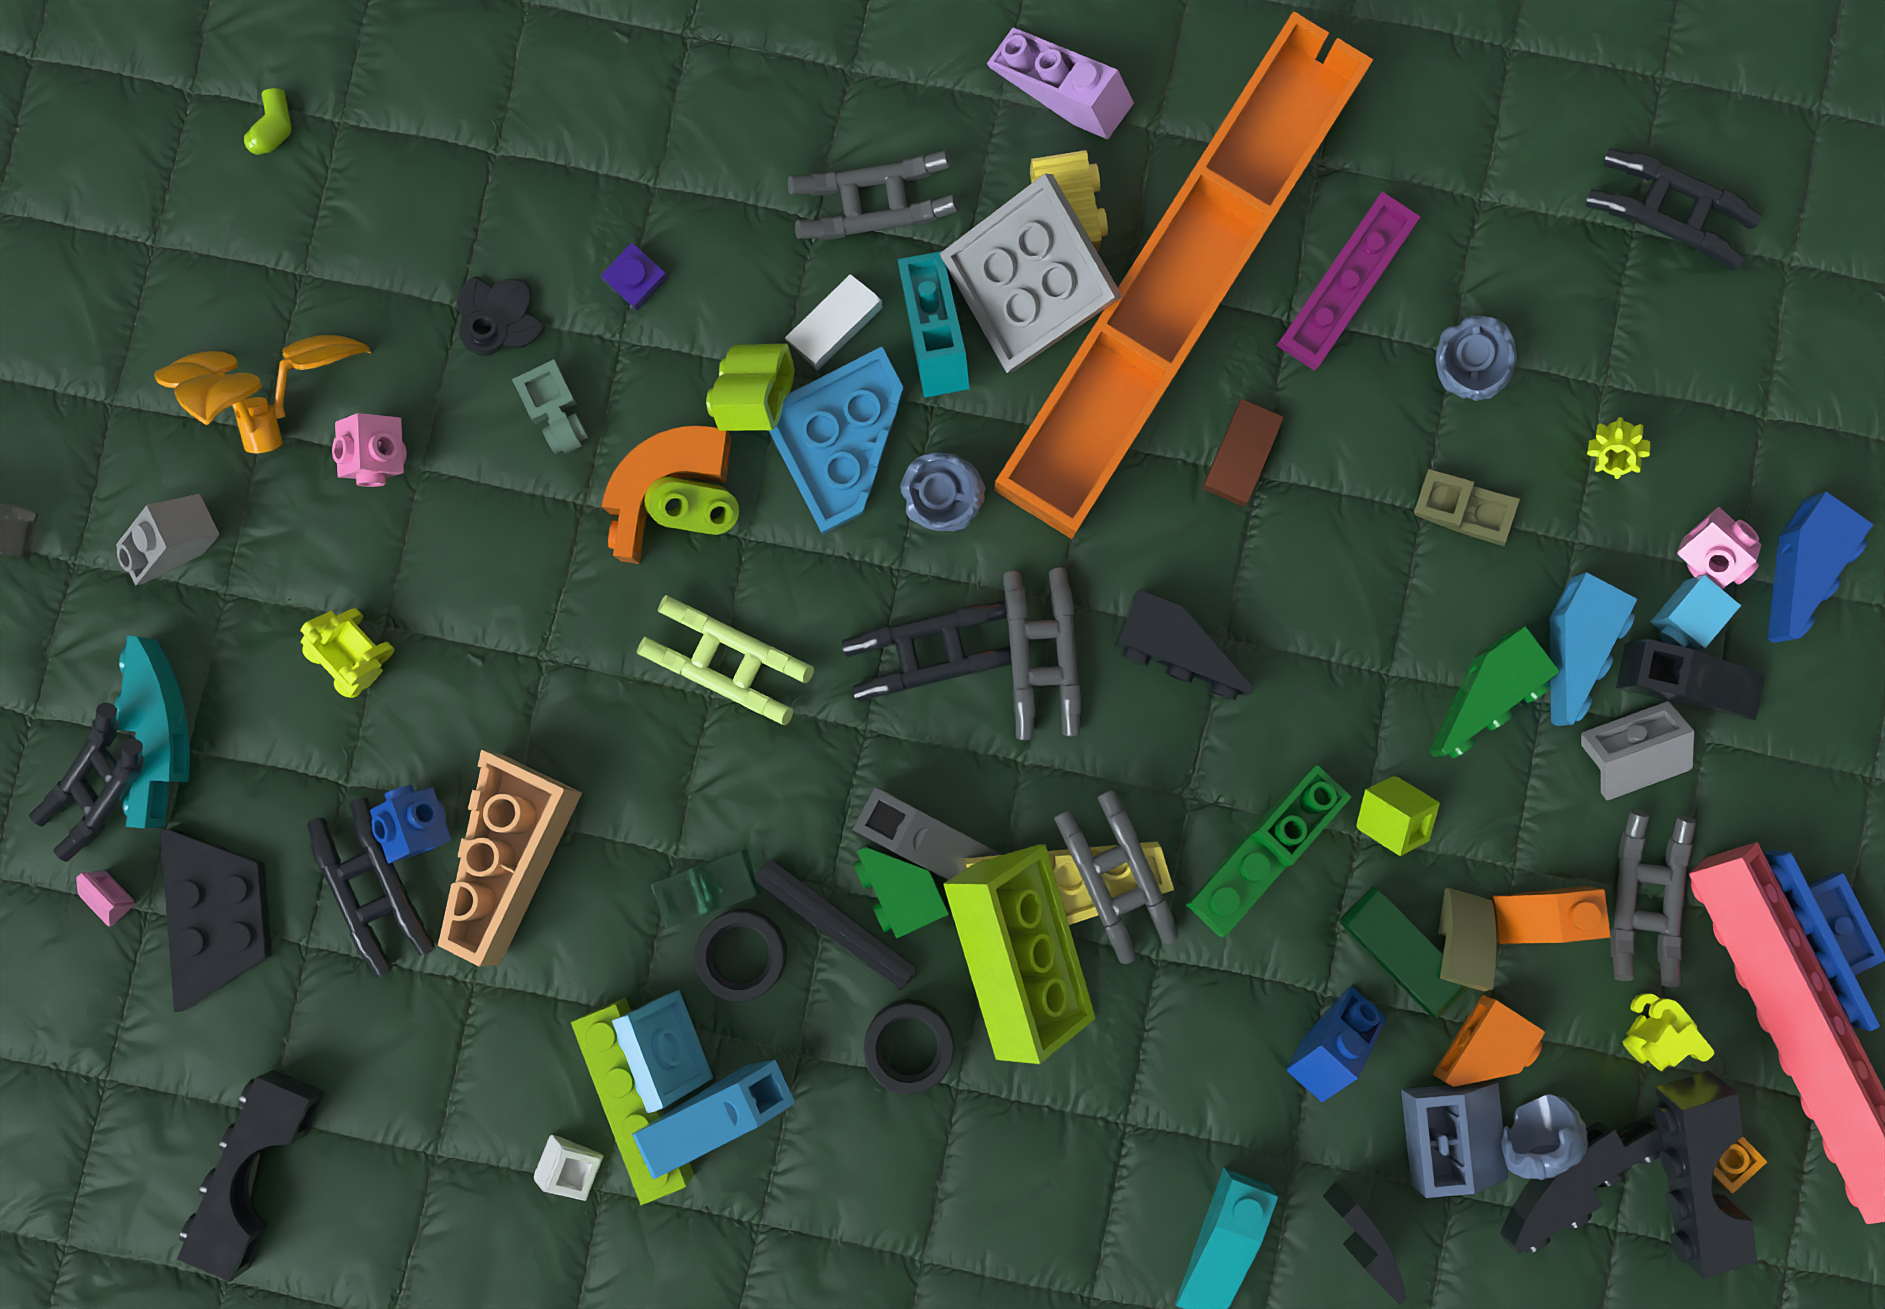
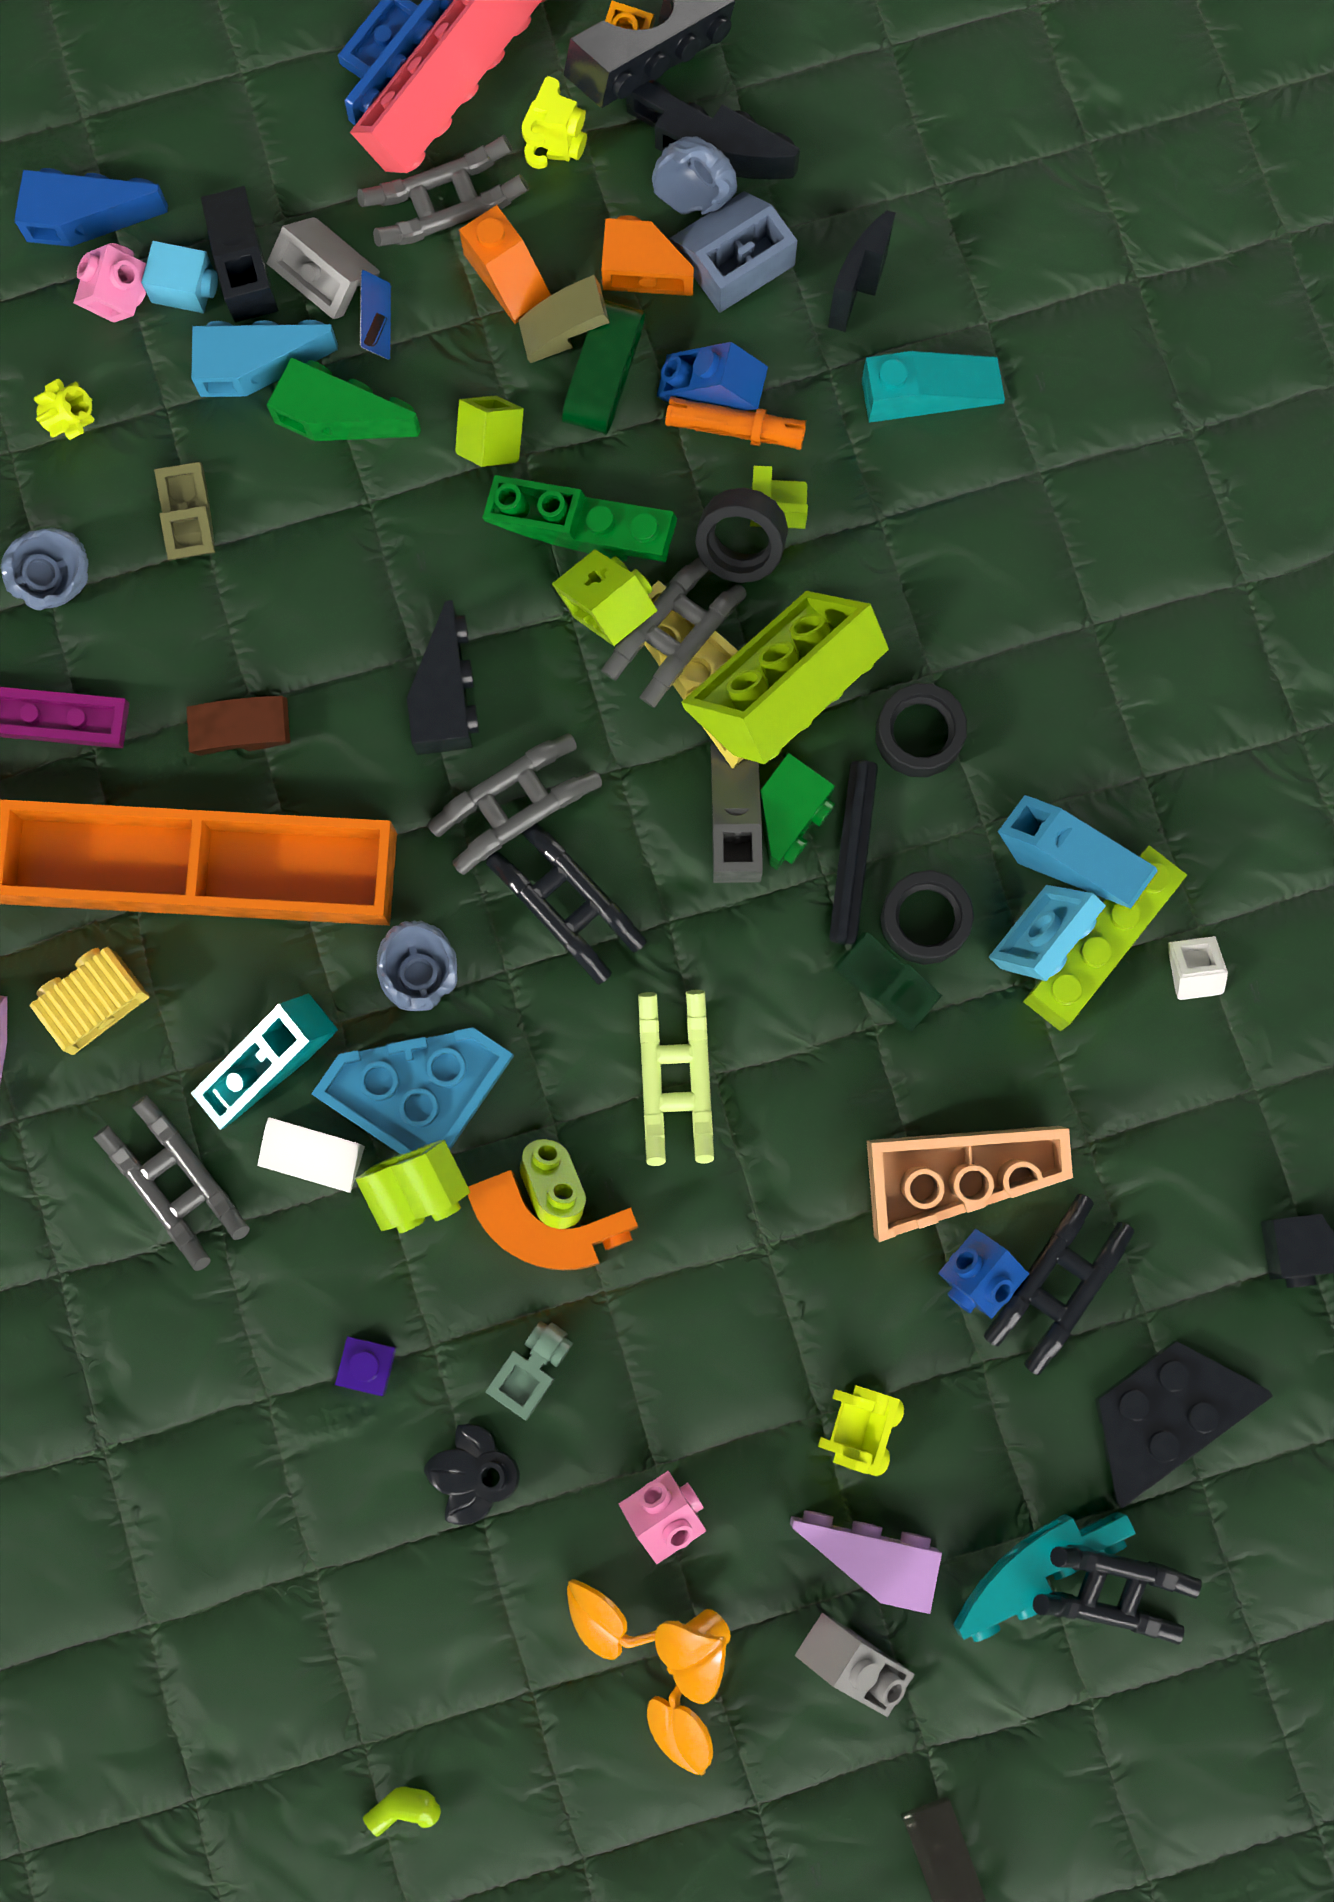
camera: 120 degrees left, 5 degrees down
bright pink slope [76,871,135,926] -> none
light grey plate [940,174,1123,373] -> none
none -> blue sticker [360,270,391,360]
none -> lime brick [552,549,658,646]
none -> orange pin [665,396,807,450]
none -> black tyre [695,488,788,583]
none -> lime panel [750,466,808,529]
none -> lavender slope [790,1510,942,1614]

